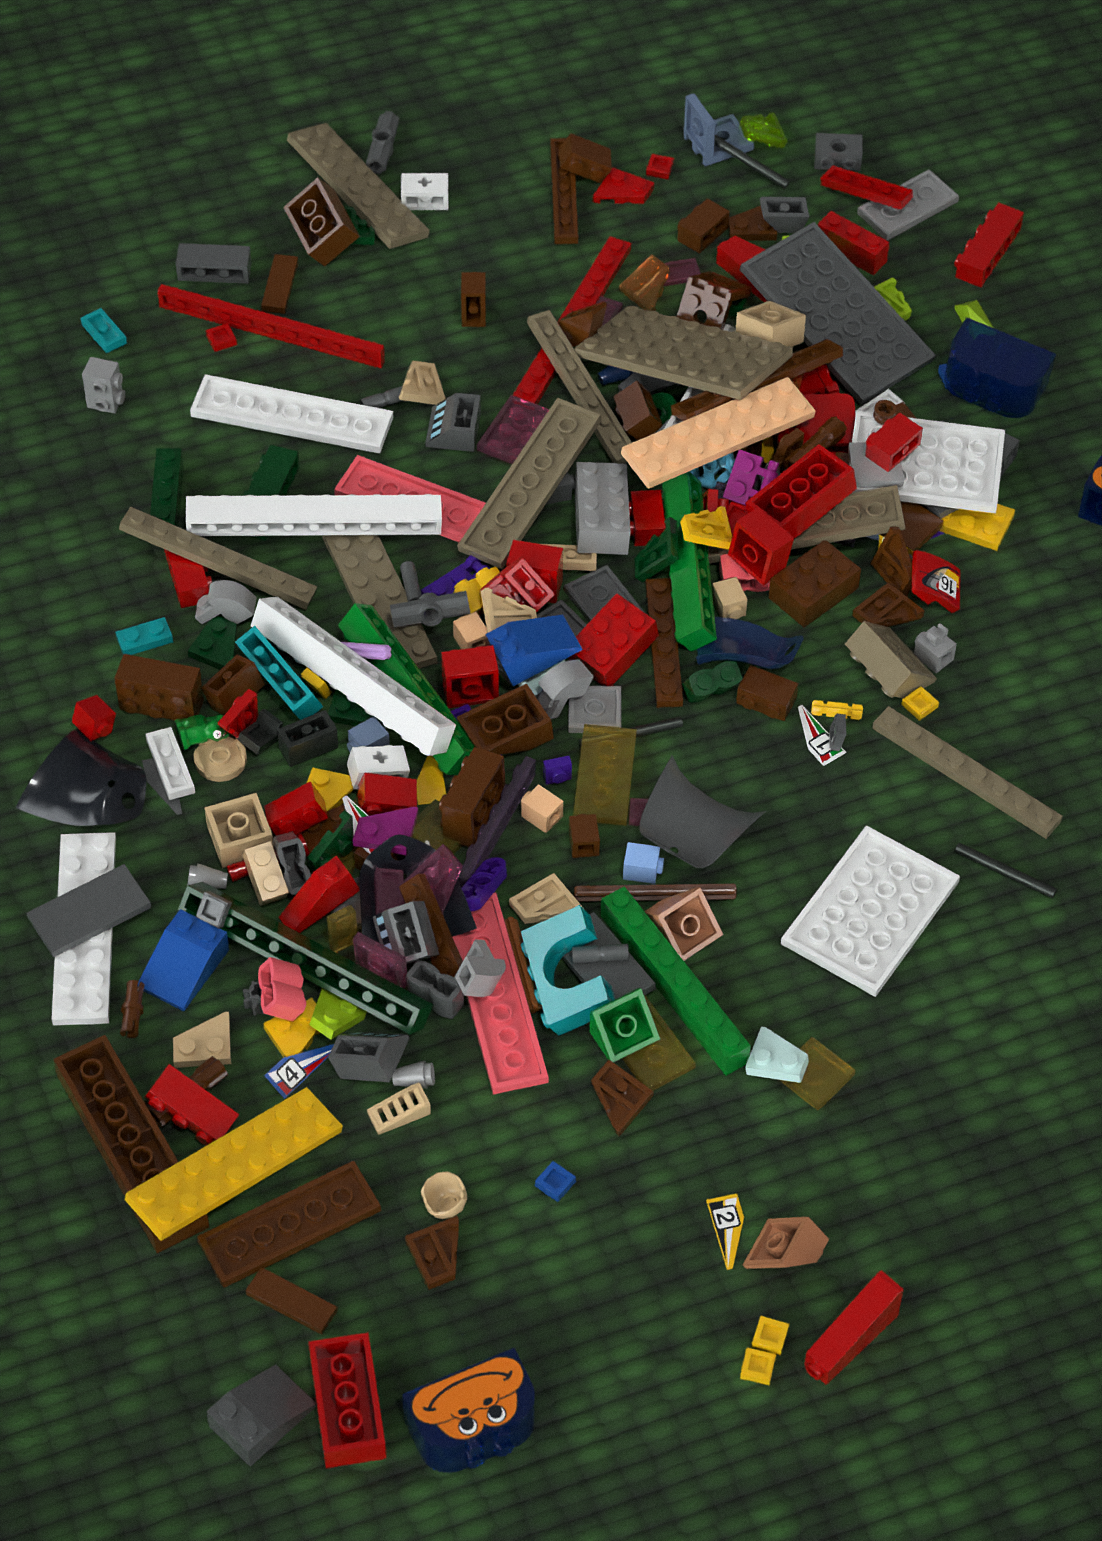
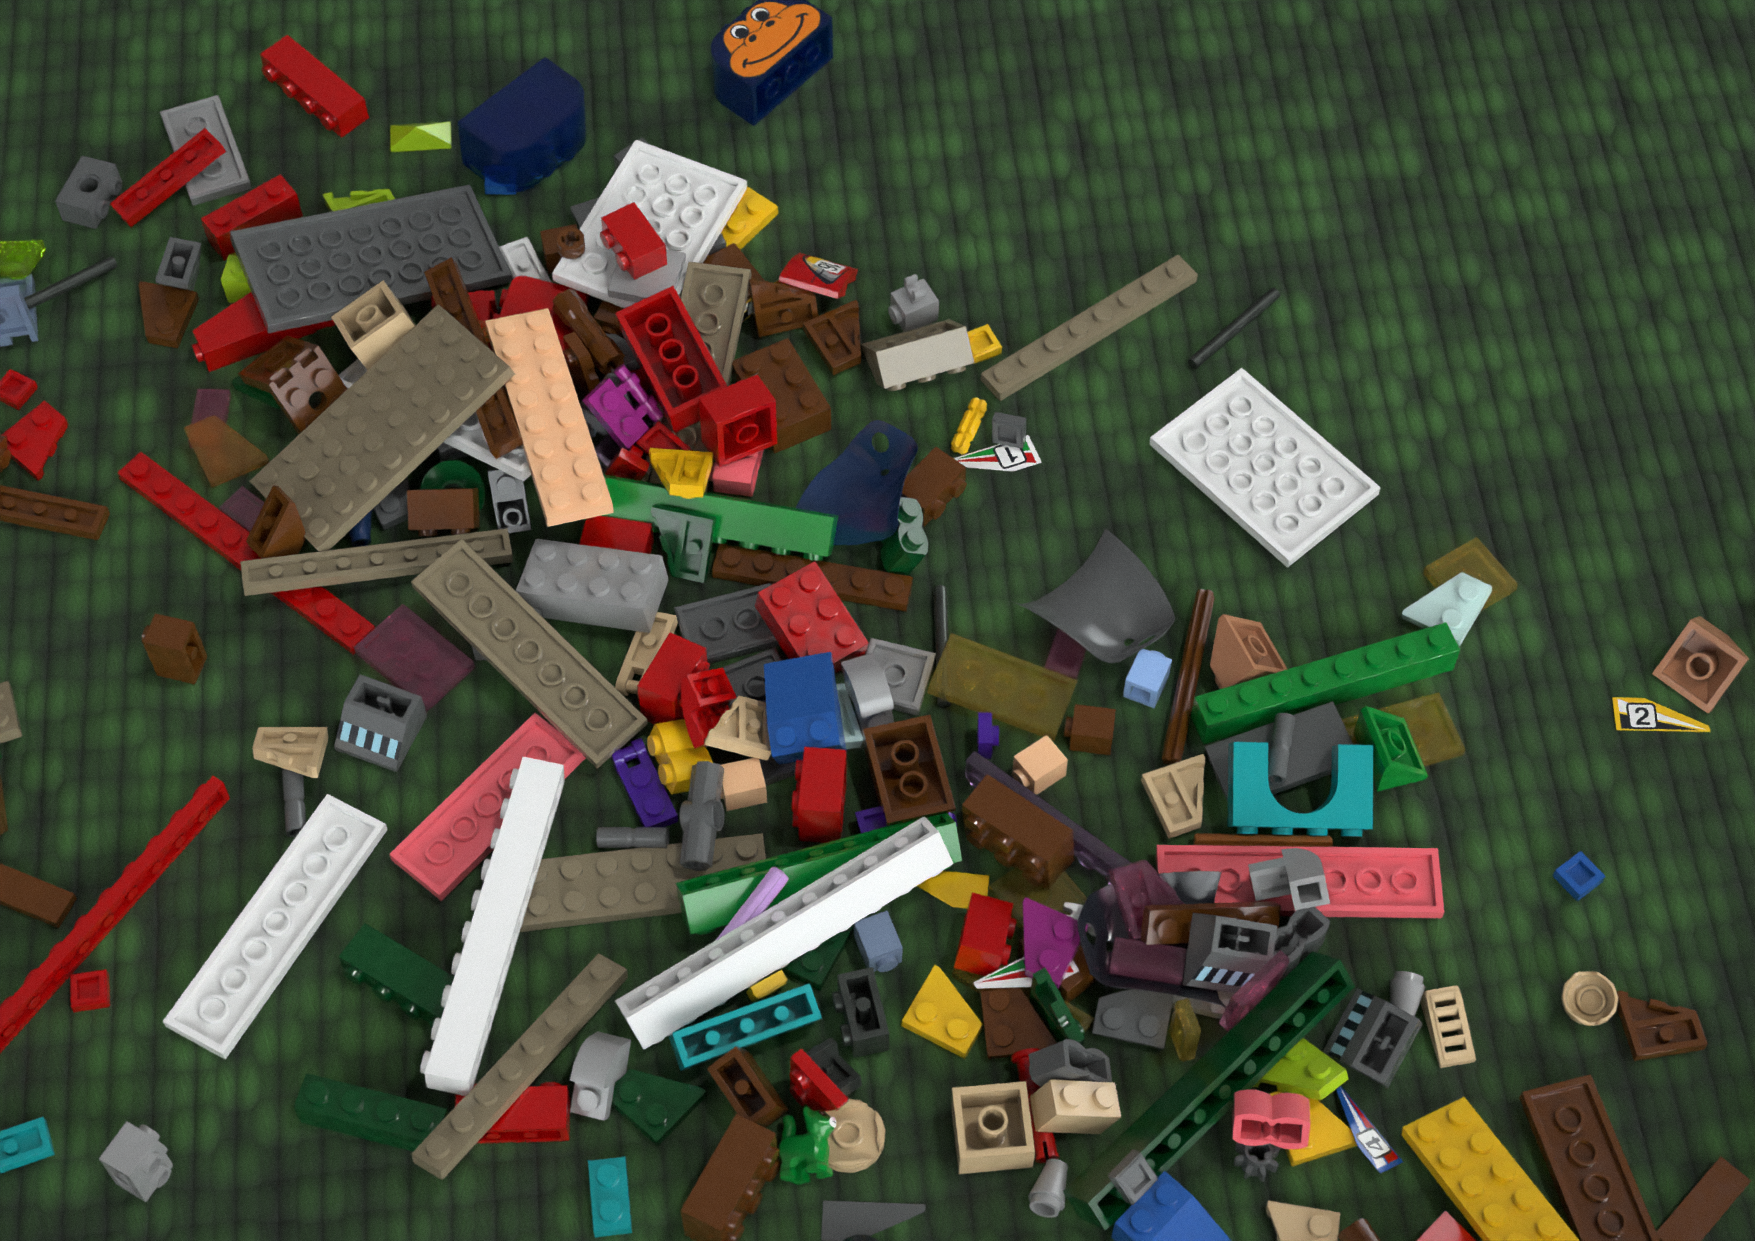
camera: 75 degrees left, 5 degrees up
white plate [146,727,195,800] -> none
red brick [264,781,328,836] -> none
red slope [279,856,360,933] -> none
white brick [347,745,410,789] -> none
dark purple beam [461,857,507,911] -> none
reddish brown wing [591,1060,654,1136] -> none
reddish brown brick [677,198,730,254] -> none
tan brick [712,577,747,619] -> none

